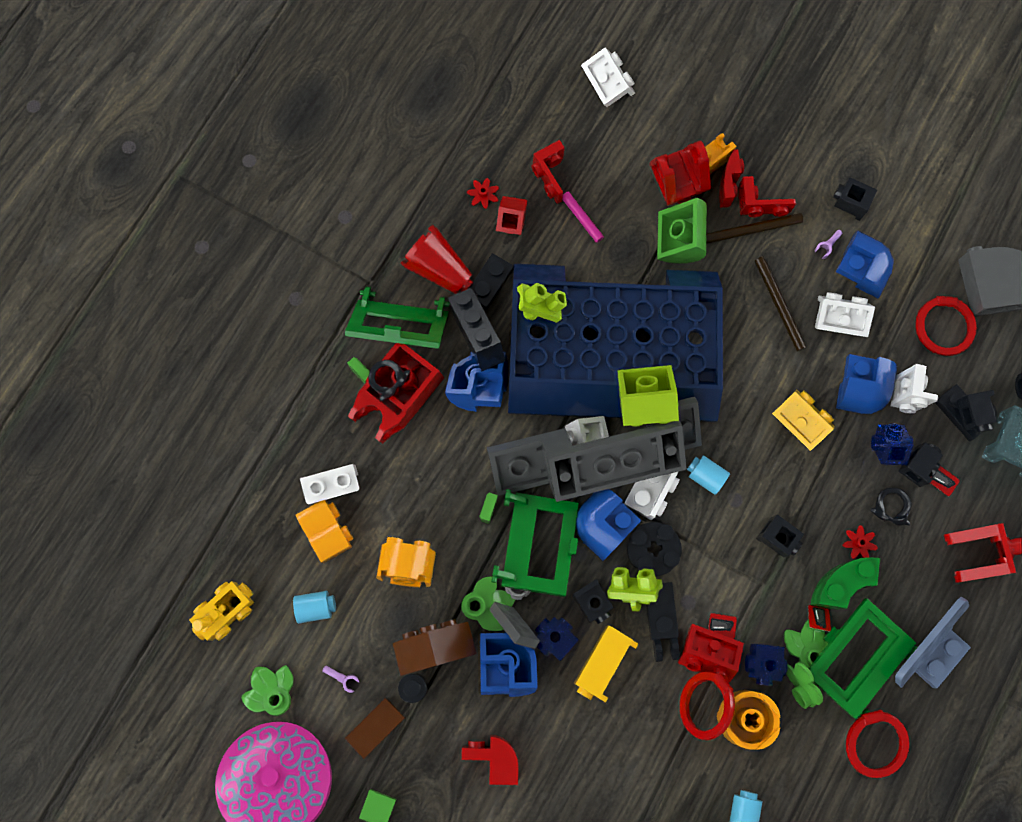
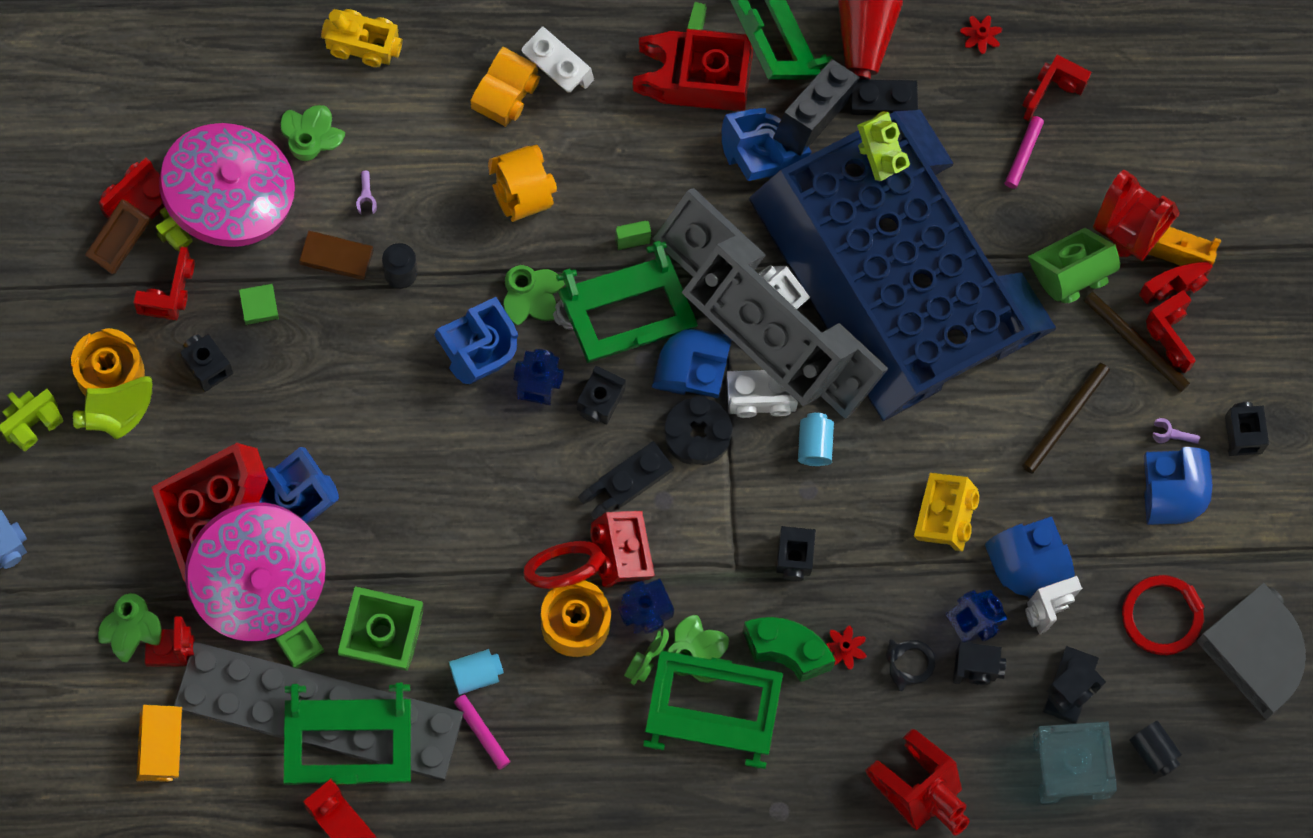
camera: 55 degrees right, 5 degrees down
medium azure brick [293,591,336,624] -> none
black piece [368,360,410,401] -> none
reddish brown brick [393,619,477,676] -> none
red brick [461,735,518,785] -> none
dark grey tile [490,602,540,649] -> none
red brick [496,196,528,235] -> none
yellow brick [574,625,638,703] -> none
white bracket [581,48,635,107] -> none
lime hips [607,567,663,611] -> none
lime brick [617,365,679,427] -> none
sticker [708,613,737,639] -> none
sticker [808,605,831,631] -> none
white bracket [815,292,875,337] -> none
red piece [846,710,909,778] -> none
sand blue plate [895,597,971,688] -> none
sticker [930,466,960,496] -> none

